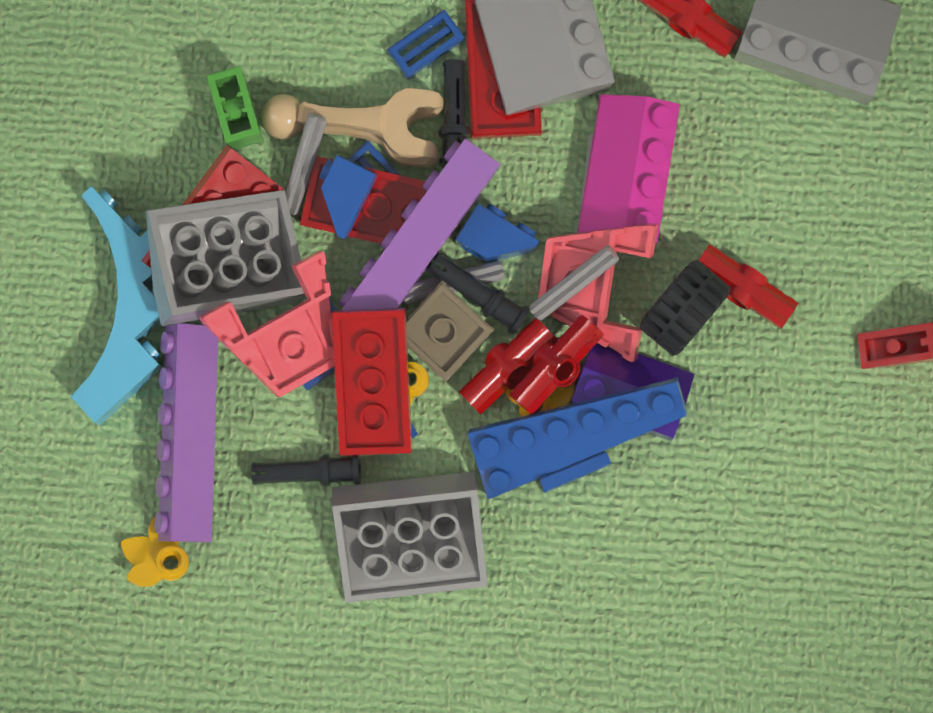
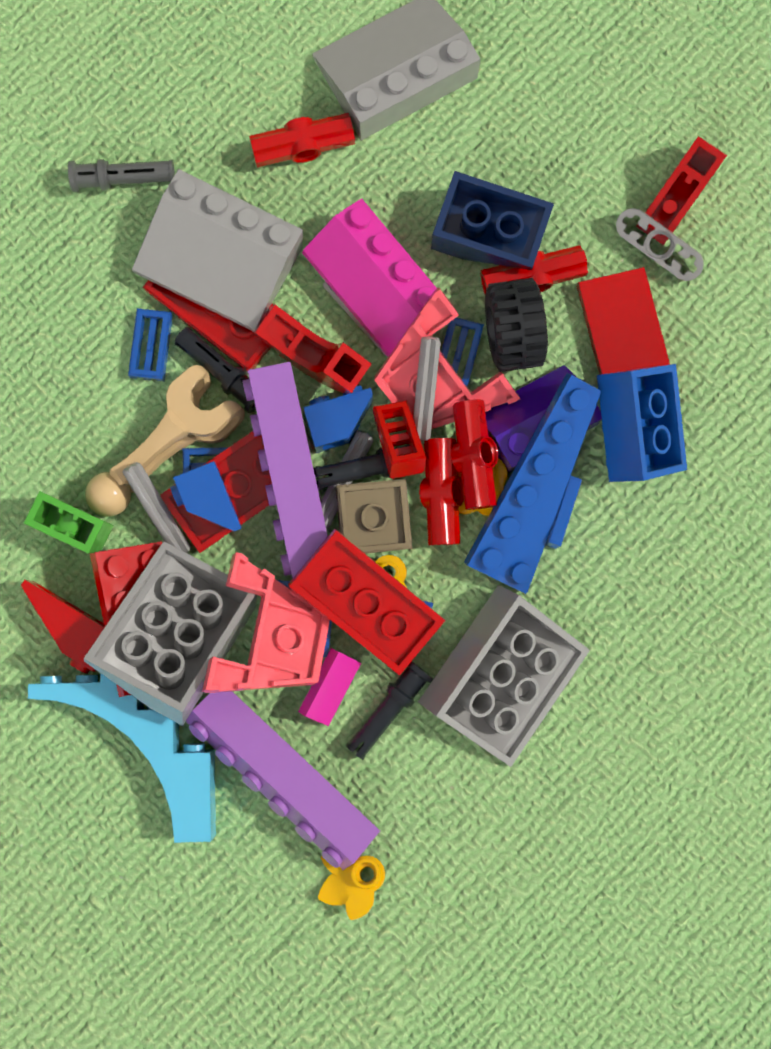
camera: 55 degrees left, 0 degrees up
none -> red slope [21,579,105,674]
none -> red arch [253,304,371,394]
none -> dark pink tile [298,648,361,726]
none -> red slope [373,400,426,479]
none -> dark blue slope [431,171,554,270]
none -> blue tile [441,317,484,387]
none -> red tile [576,267,670,375]
none -> blue brick [597,364,687,482]
none -> light grey beam [616,208,704,281]

